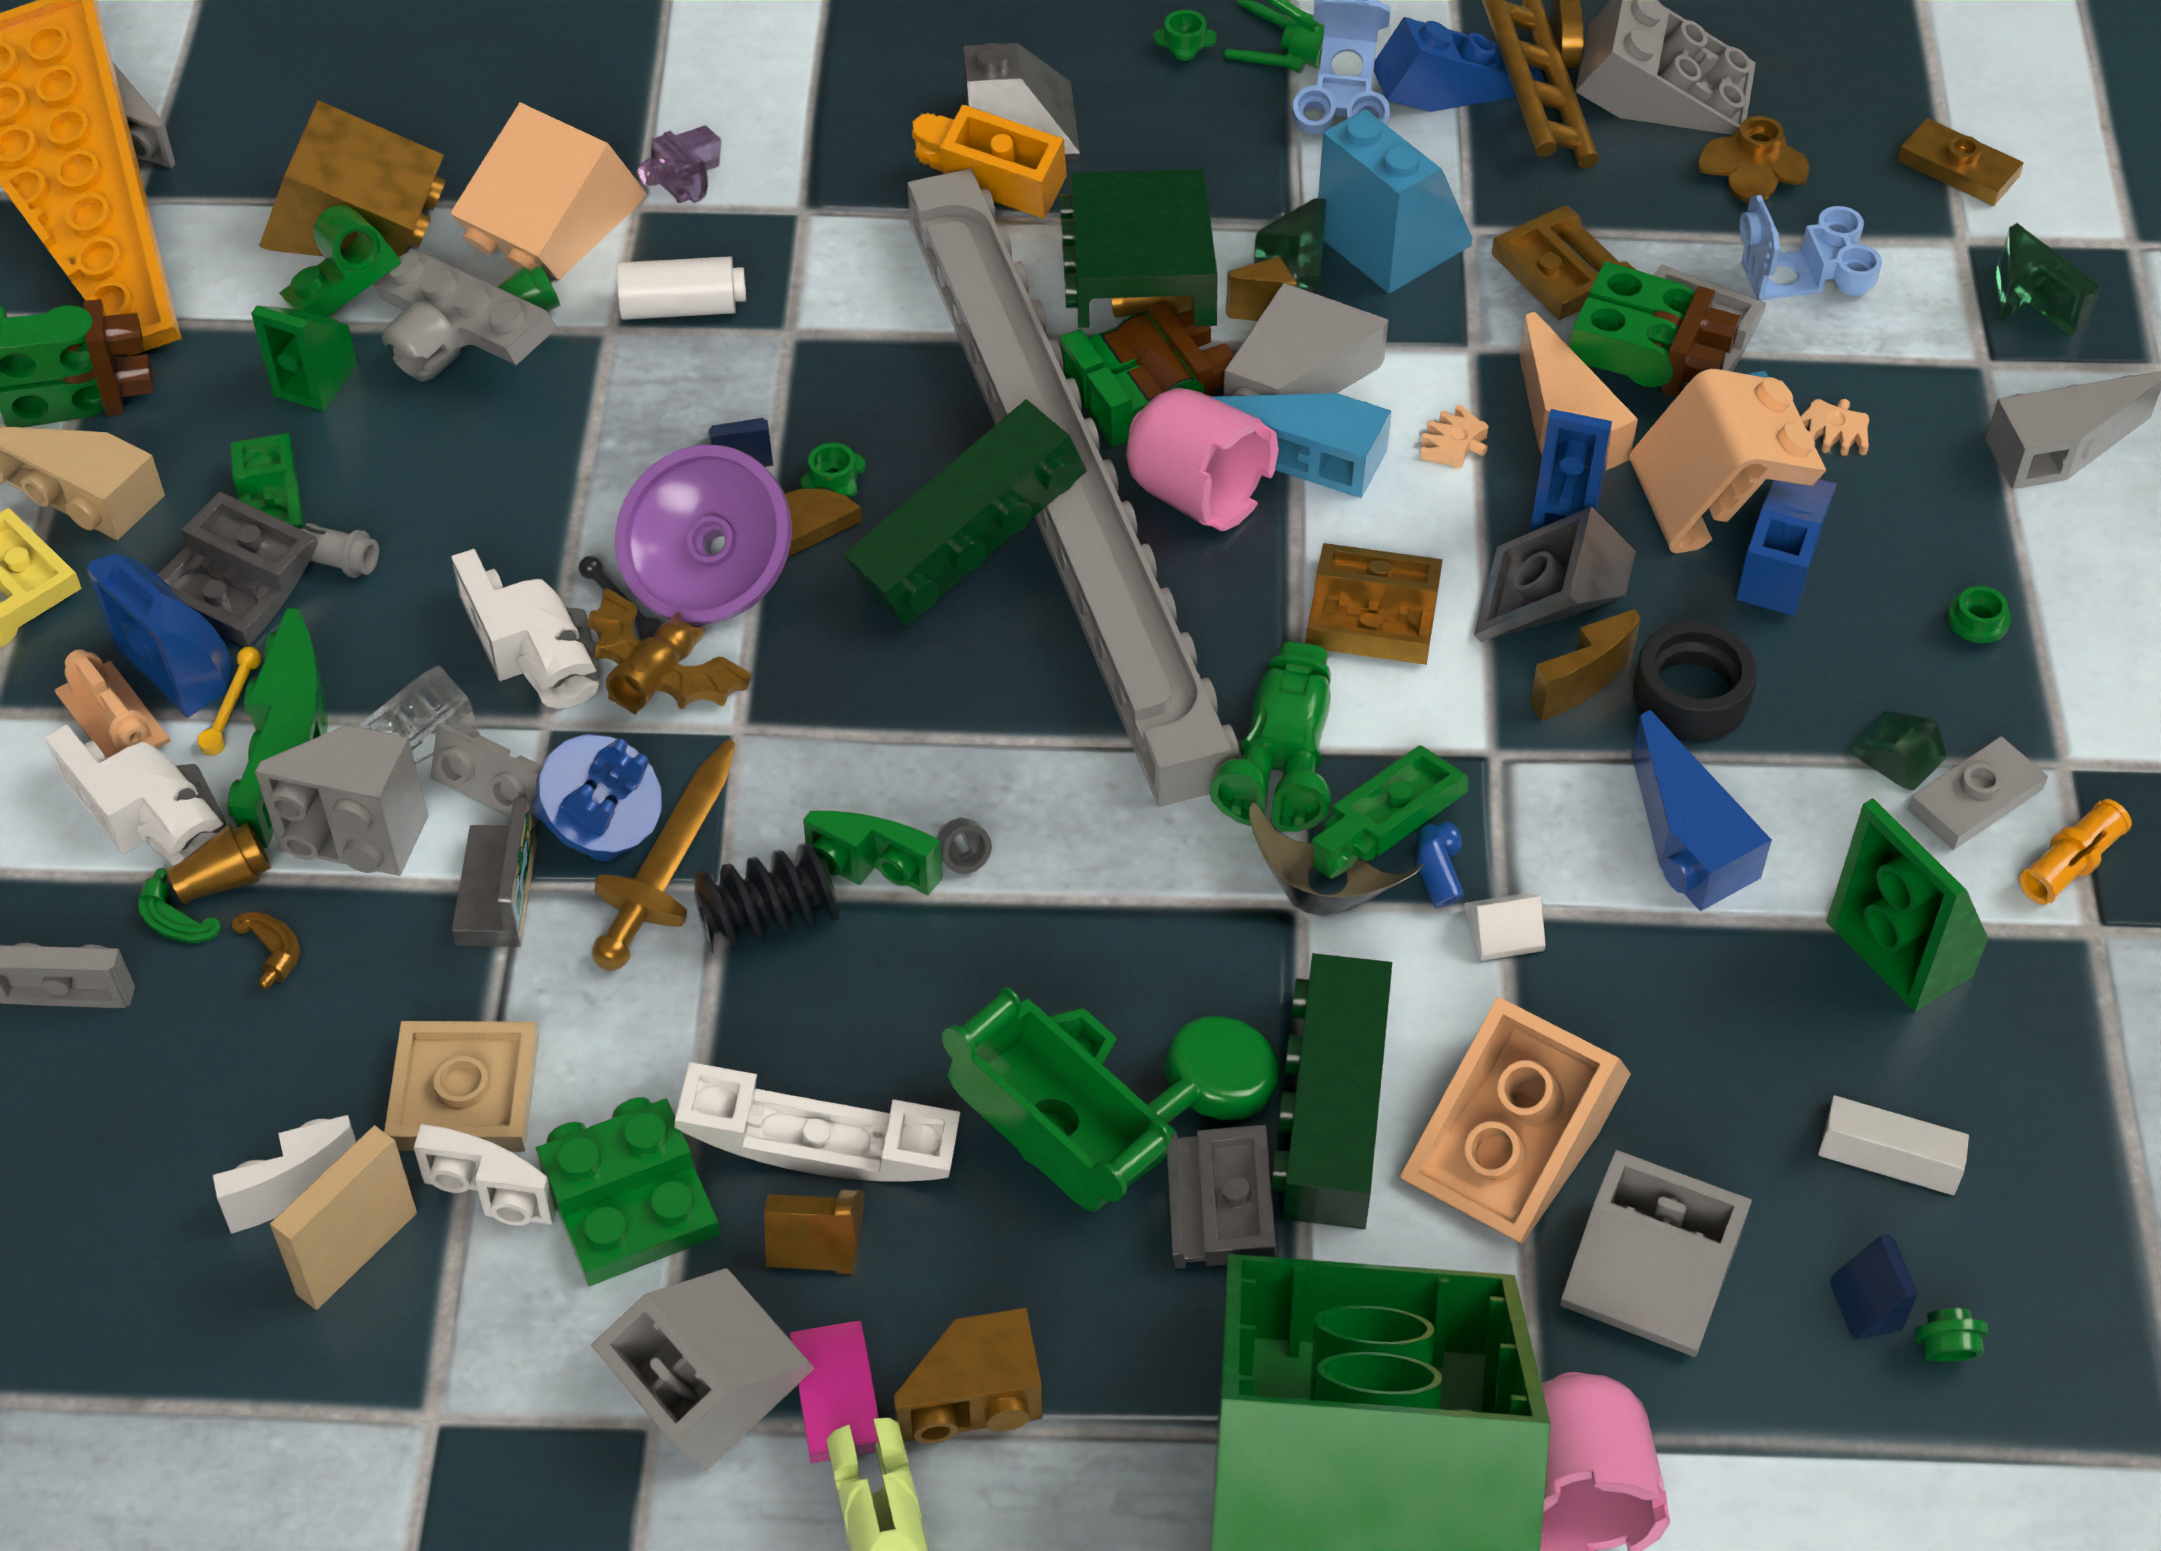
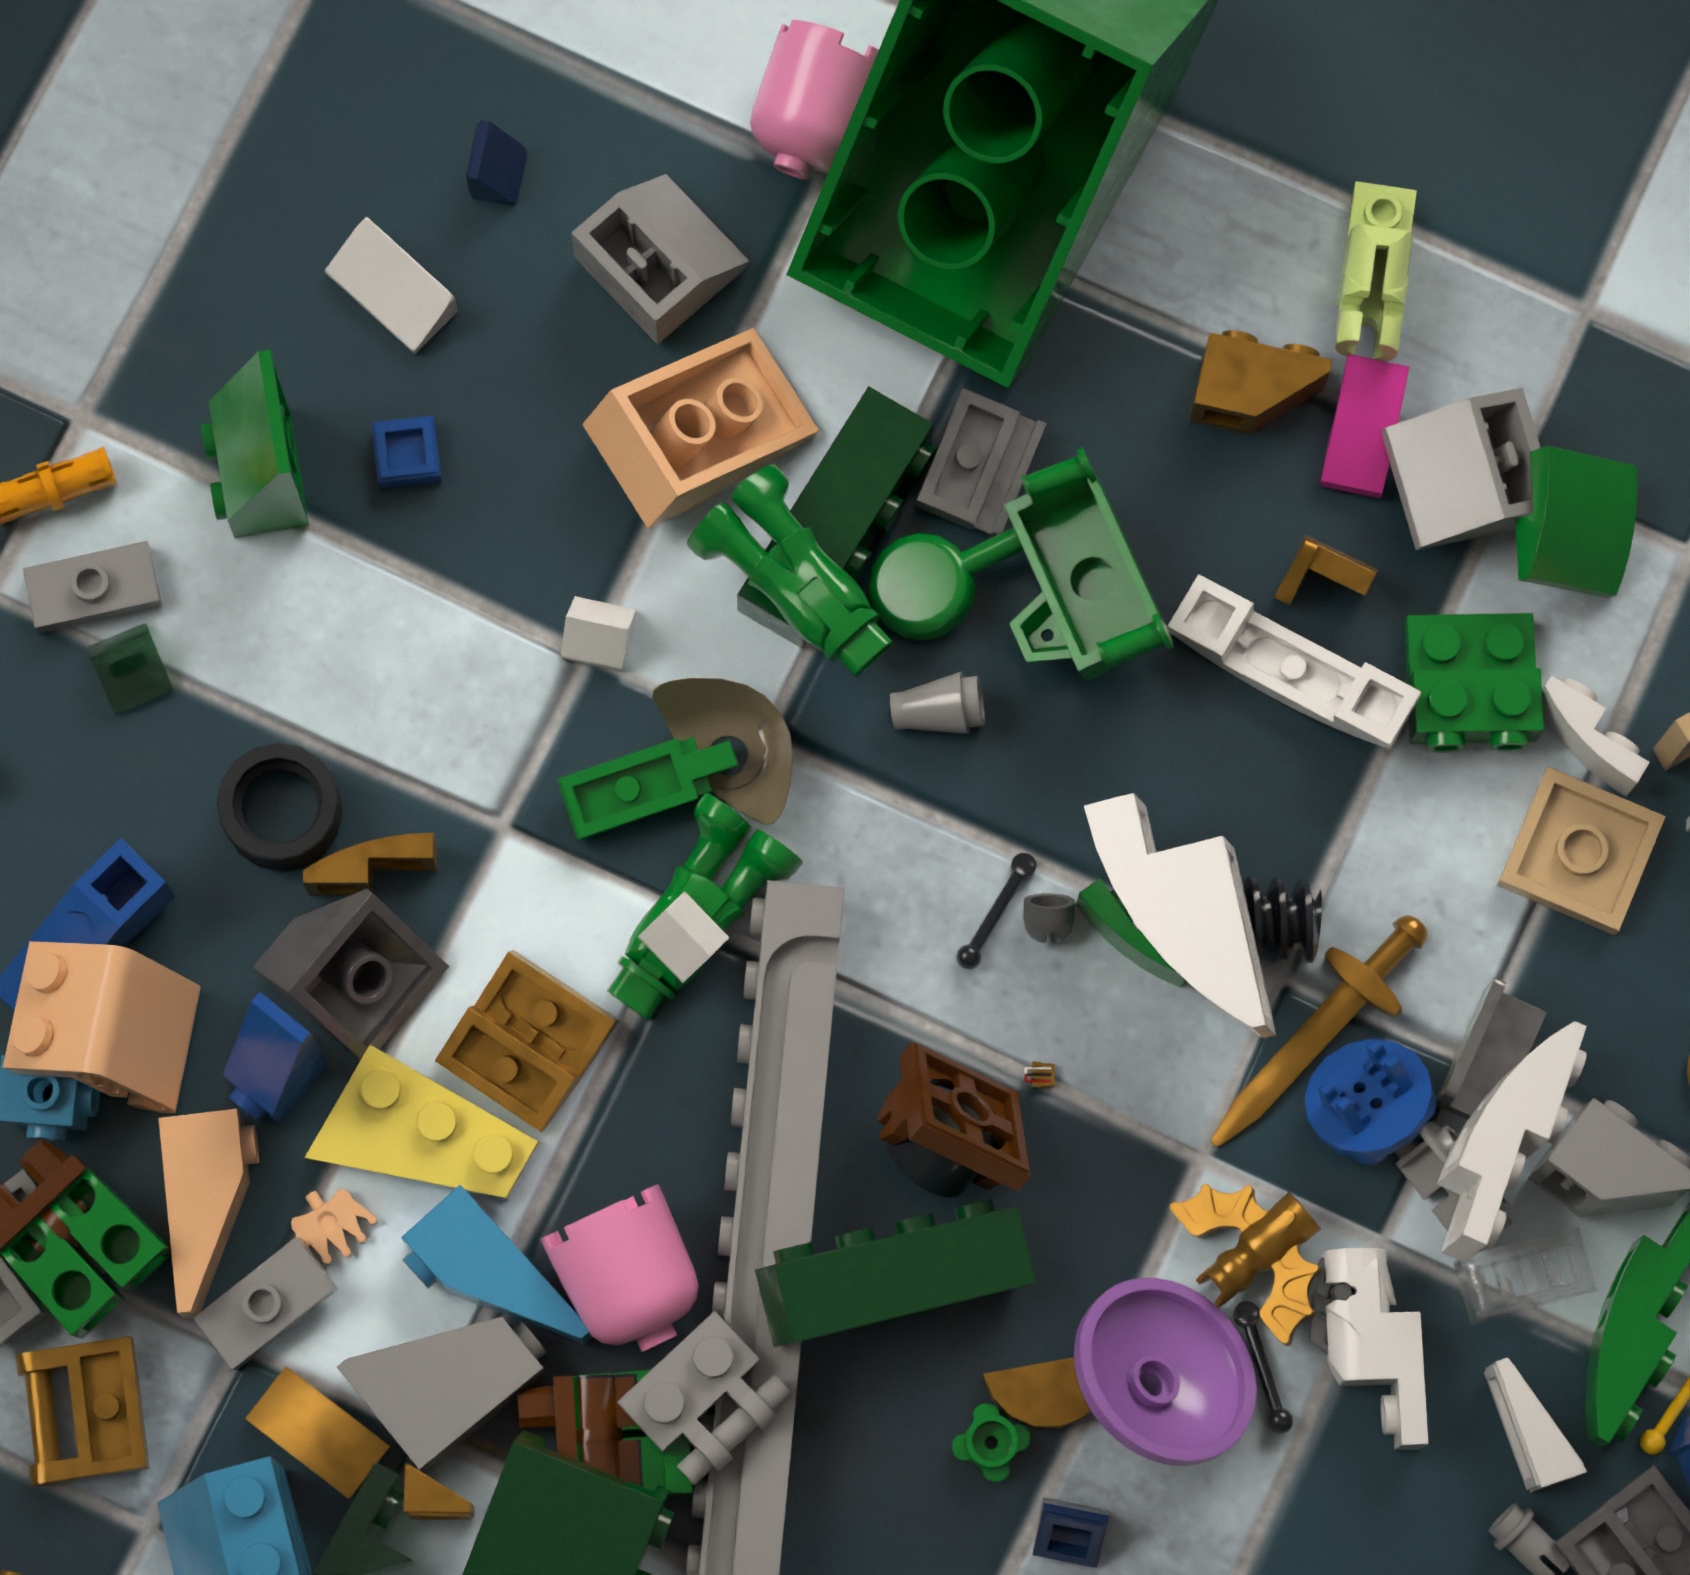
camera: 160 degrees left, 25 degrees up
blue arm [1416,821,1465,908] -> none
blue slope [1632,710,1772,912] -> none
green plate [1914,1308,1989,1362] -> none
none -> light grey plate [193,1237,339,1371]
none -> pearl gold slope [245,1367,390,1499]
none -> light yellow wing [304,1045,540,1198]
none -> blue tile [371,415,442,489]
none -> light grey plate [617,1311,792,1486]
none -> white slope [638,891,729,983]
none -> green piece [687,464,893,677]
none -> reddish brown piece [877,1042,1031,1198]
none -> light grey cone [890,671,985,734]
none -> black hinge [956,853,1037,969]
none -> pearl gold piece [1024,1061,1055,1089]
none -> white slope [1084,793,1276,1038]
none -> white slope [1437,1021,1587,1263]
none -> white slope [1484,1358,1587,1493]
none -> green slope [1515,446,1637,598]

